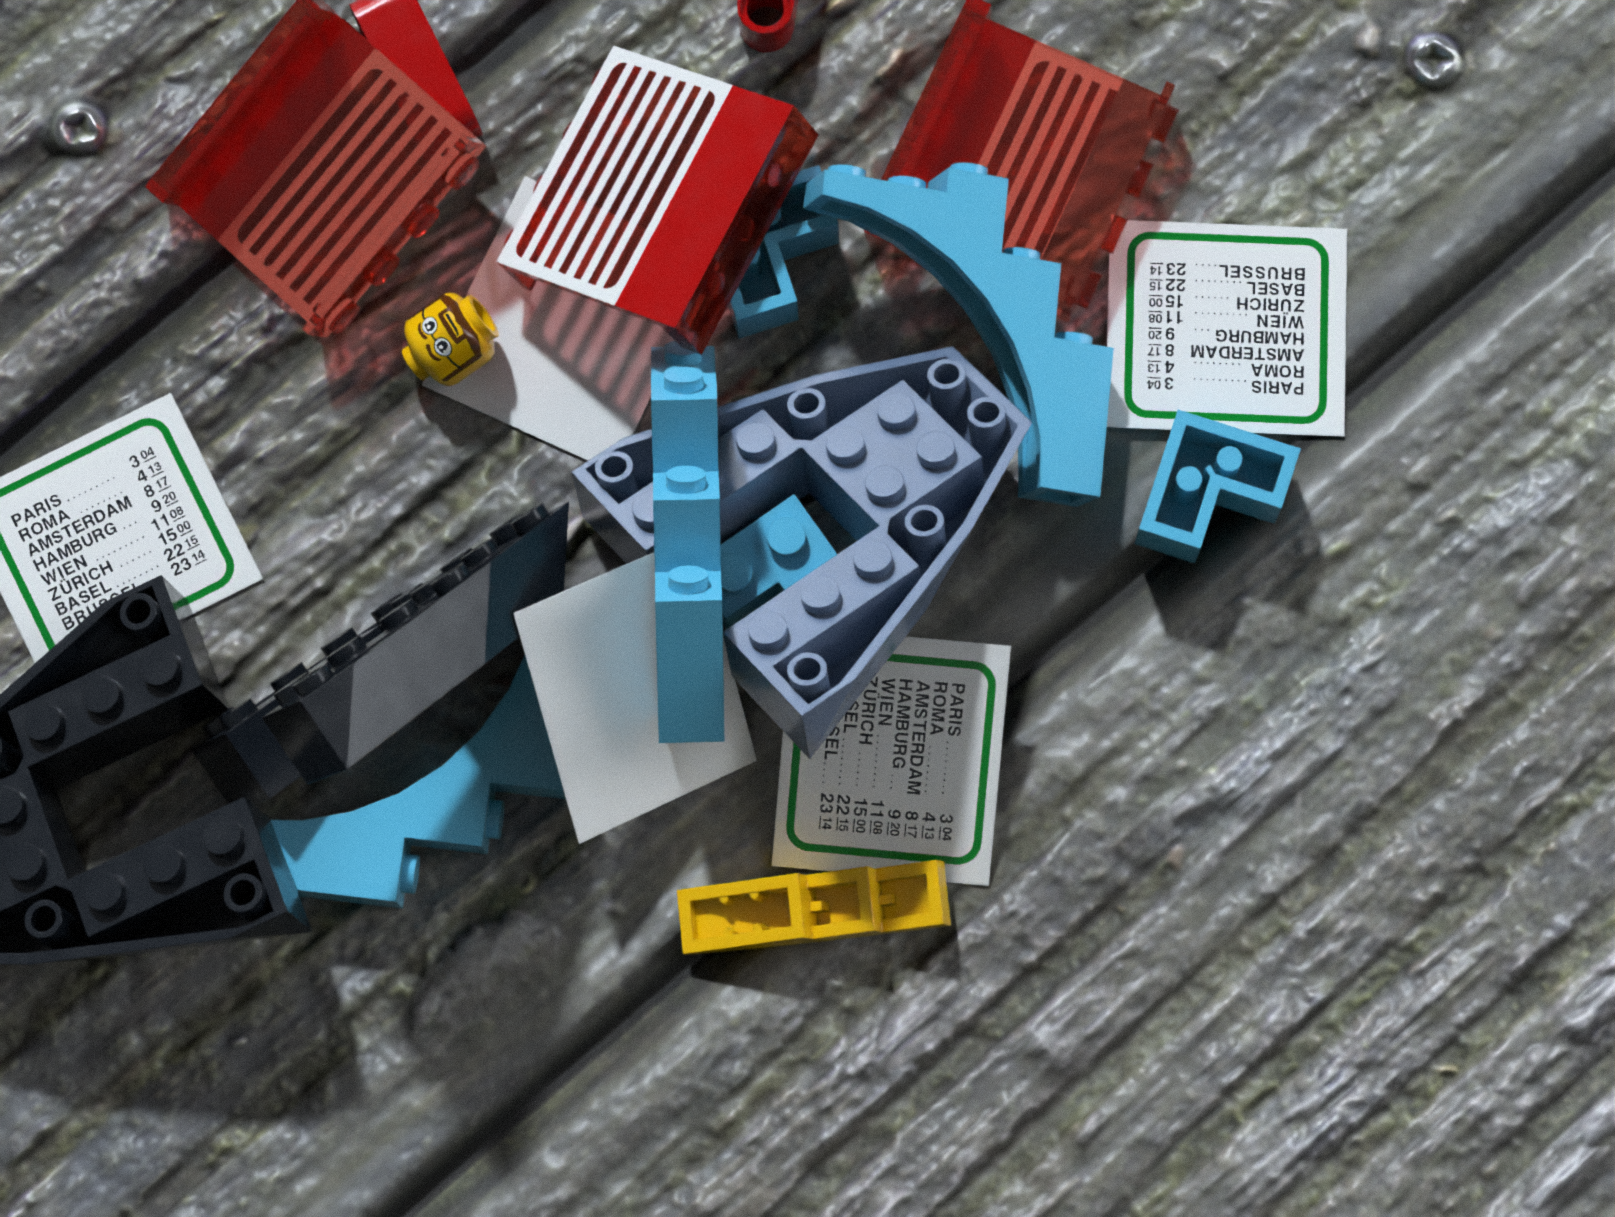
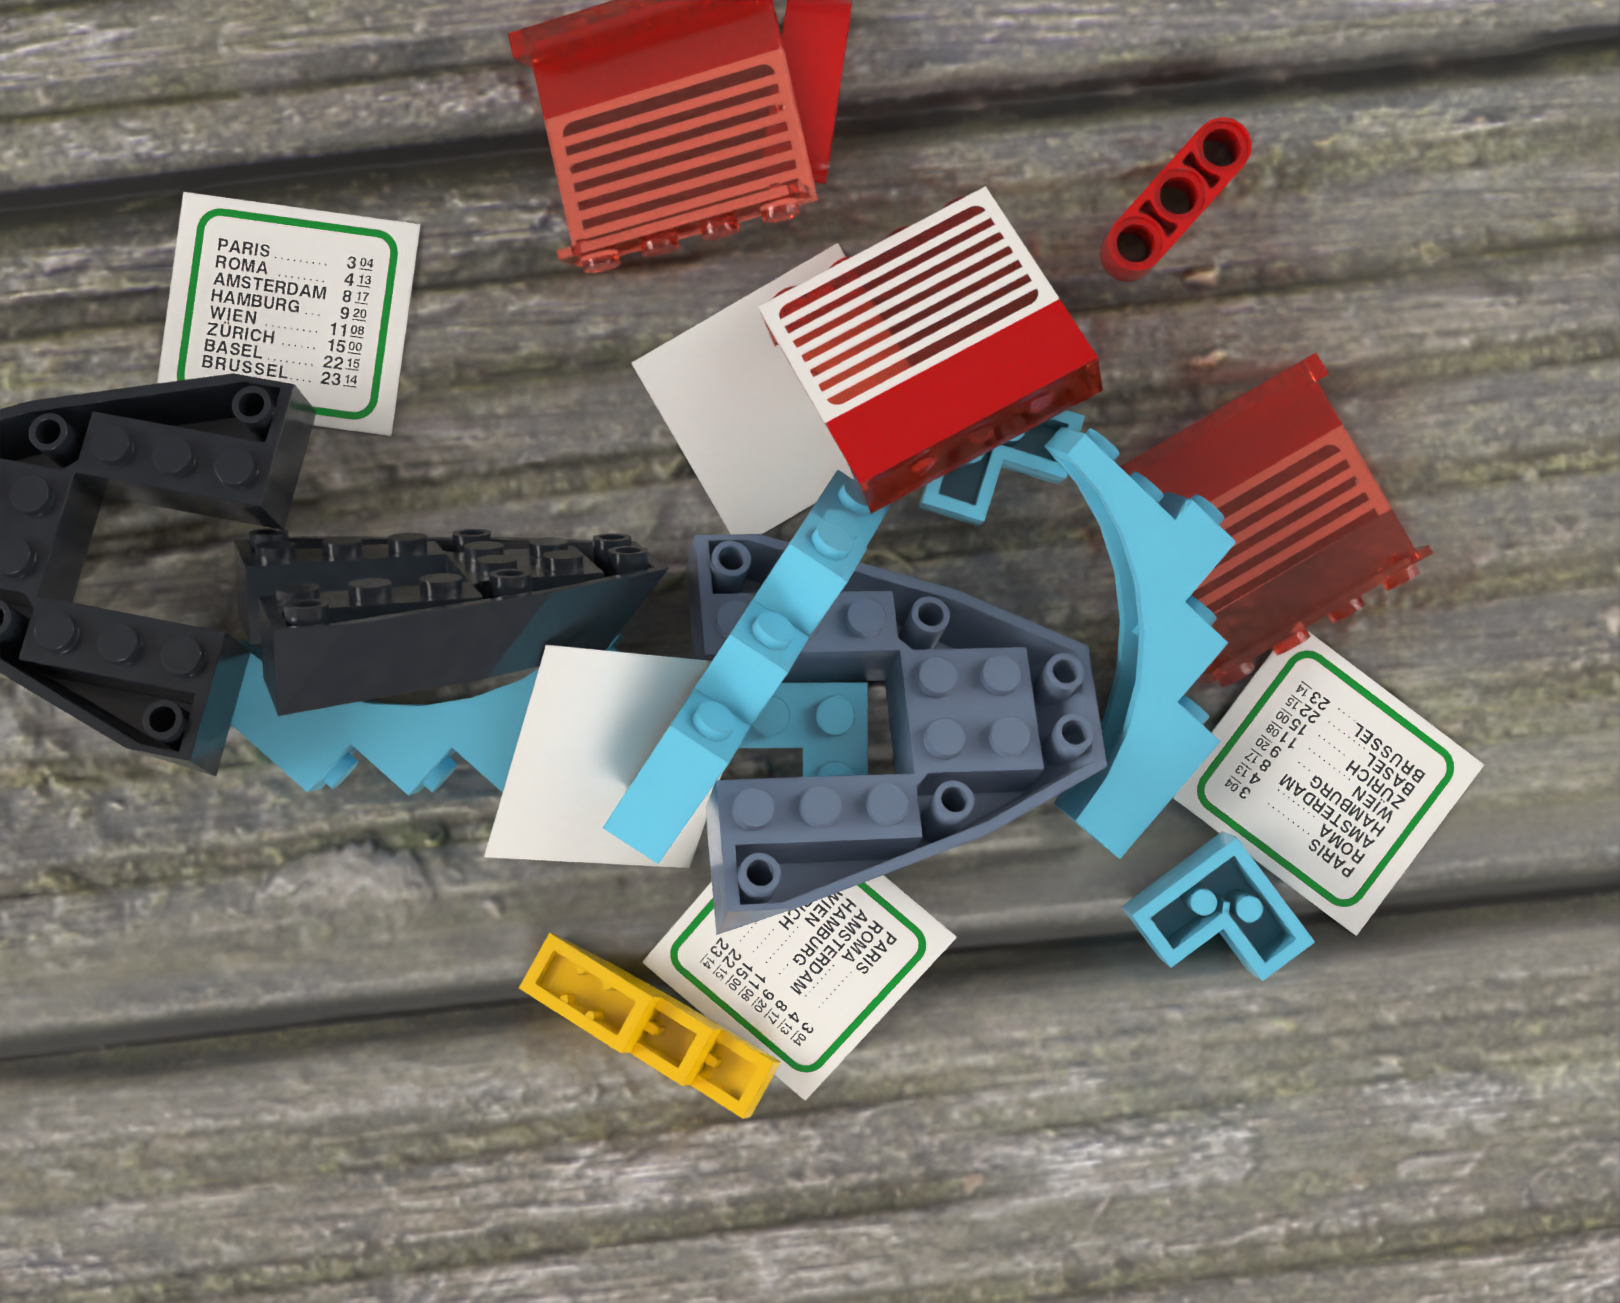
camera: 30 degrees right, 10 degrees up
yellow head [402,292,499,386] -> none

